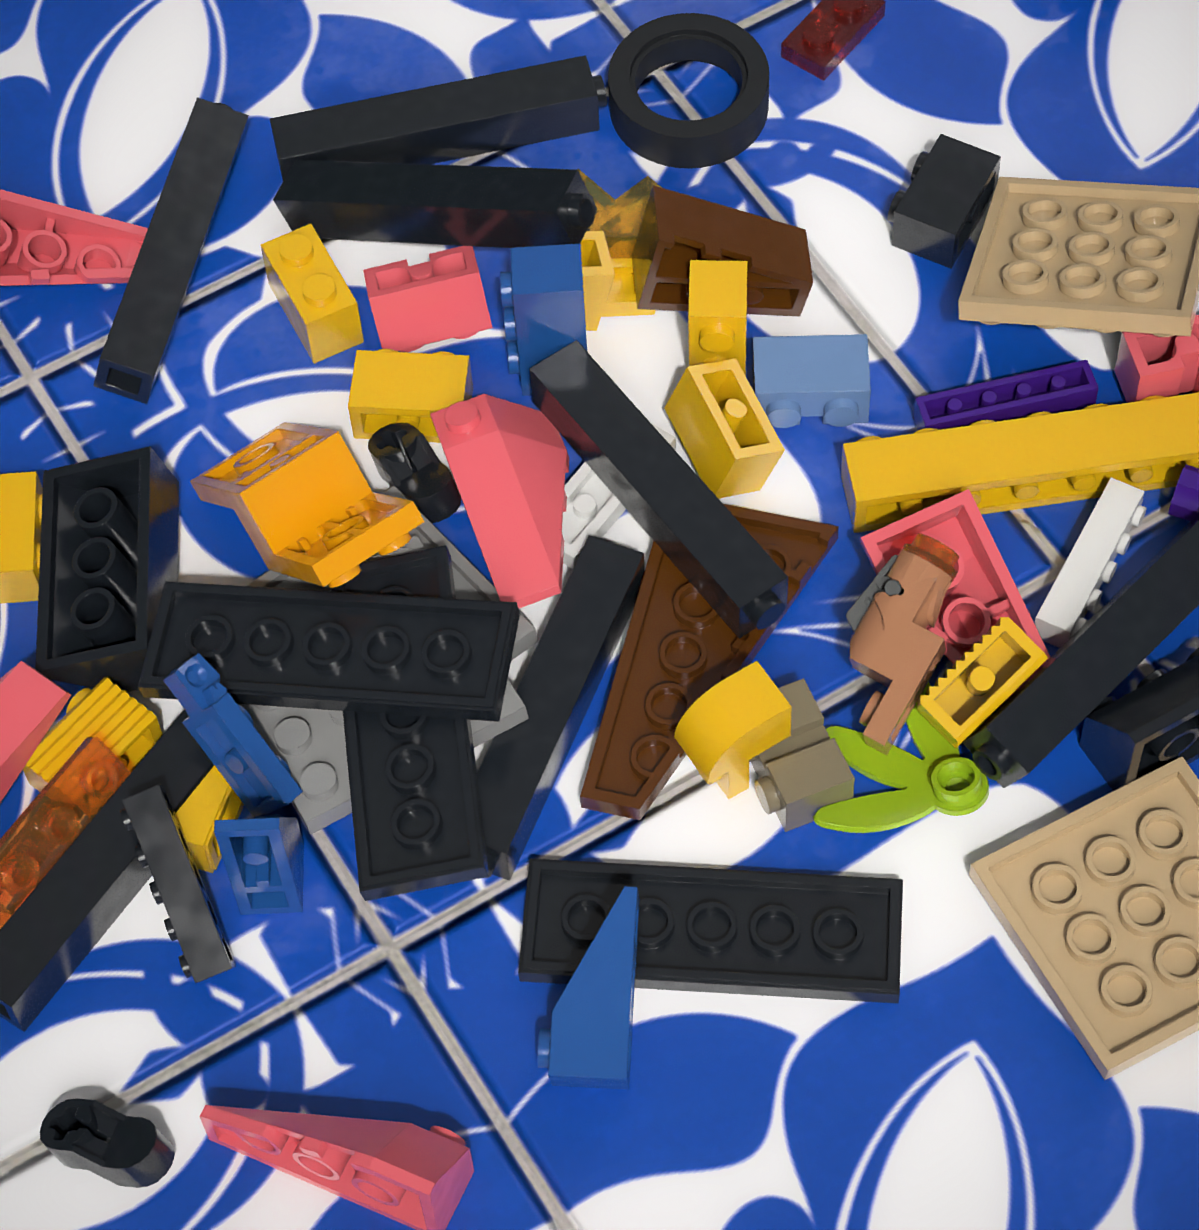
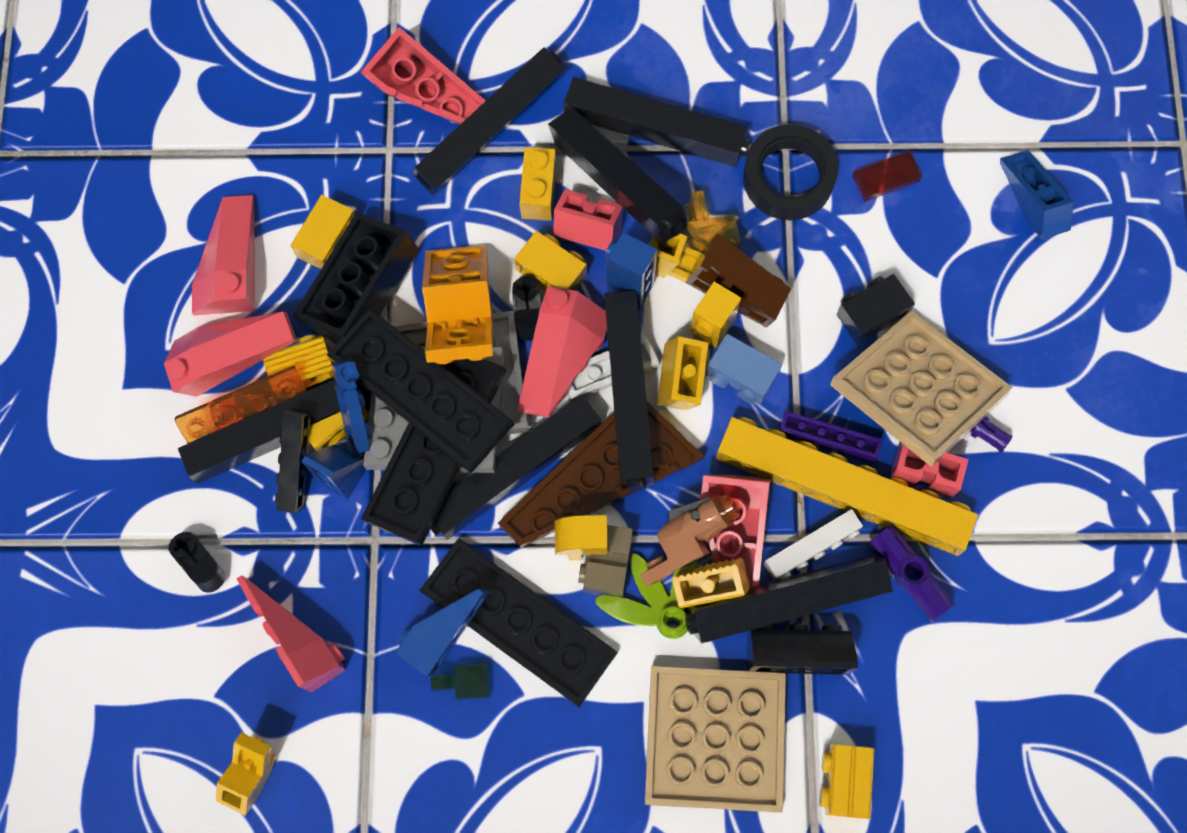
camera: 30 degrees right, 15 degrees up
none -> clear green plate [431,663,490,700]

